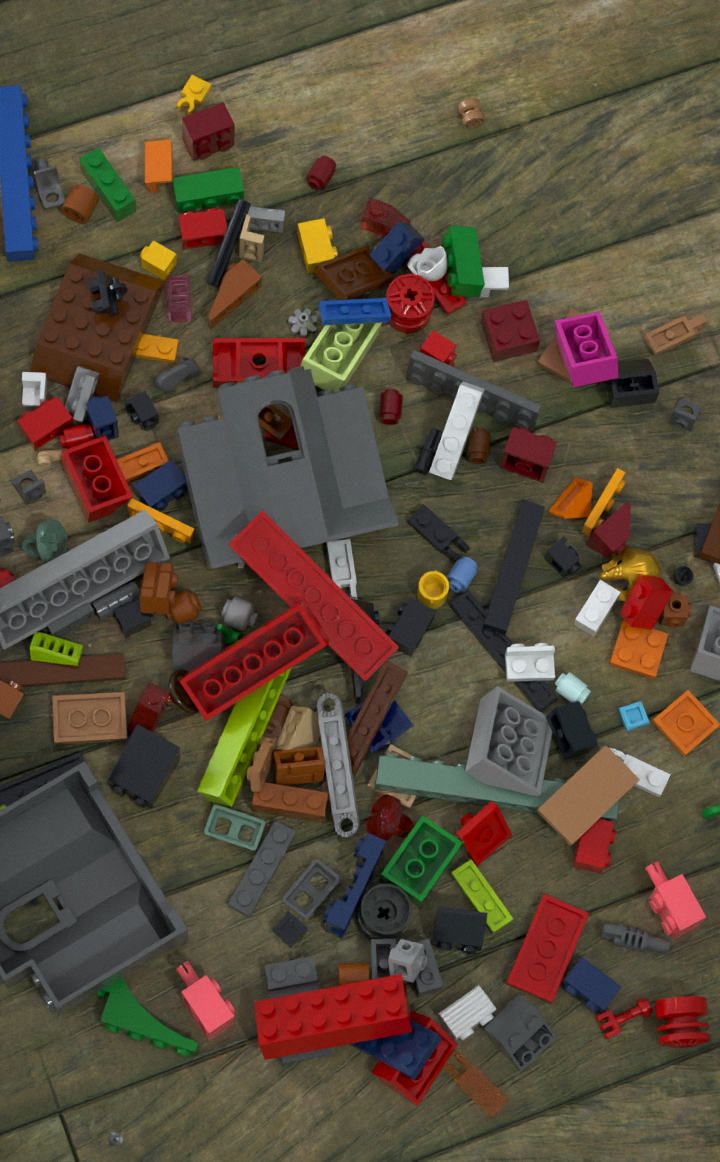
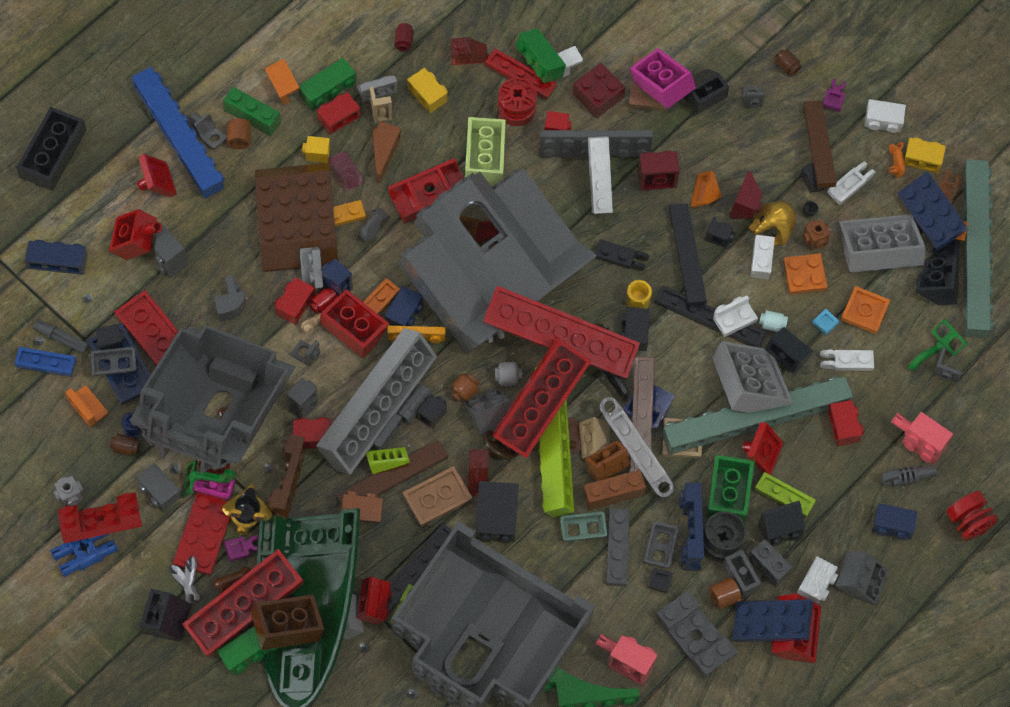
camera: 20 degrees left, 5 degrees down
white panel [22,372,47,407] -> none
sand green tile [22,519,68,564] -> none
black hips [88,269,128,317] -> none
black brick [125,391,159,431] -> none
dark orange brick [140,562,178,614] -> none
yellow plate [177,75,212,115] -> none
dark red brick [182,102,235,161] -> none
black axle [207,199,251,287] -> none
green hand [217,624,243,645] -> none
medium nougat hinge [247,736,277,792] -> none
red brick [254,974,413,1060] -> none
light grey plant [288,309,318,338] -> none
reddish brown tile [314,246,394,300] -> none
blue plate [318,298,391,325] -> none
white hinge [326,539,357,600] -> none
clear red tile [367,794,414,841] -> none
dark blue brick [370,222,425,273] -> none
dark red brick [378,389,403,425] -> none
light grey brick [388,939,427,983] -> none
white hair [407,246,447,281] -> none
black axle [413,429,443,475] -> none
clear orange hinge [443,1052,510,1118] -> none
medium blue brick [446,556,478,592] -> none
reddish brown brick [466,428,490,464] -> none
red plate [506,894,589,1004] -> none
medium nougat tile [537,745,640,846] -> none
light orange plate [582,468,626,537] -> none
red hinge [595,998,653,1040] -> none
red brick [619,575,673,630] -> none
medium nougat hinge [644,314,707,356] -> none

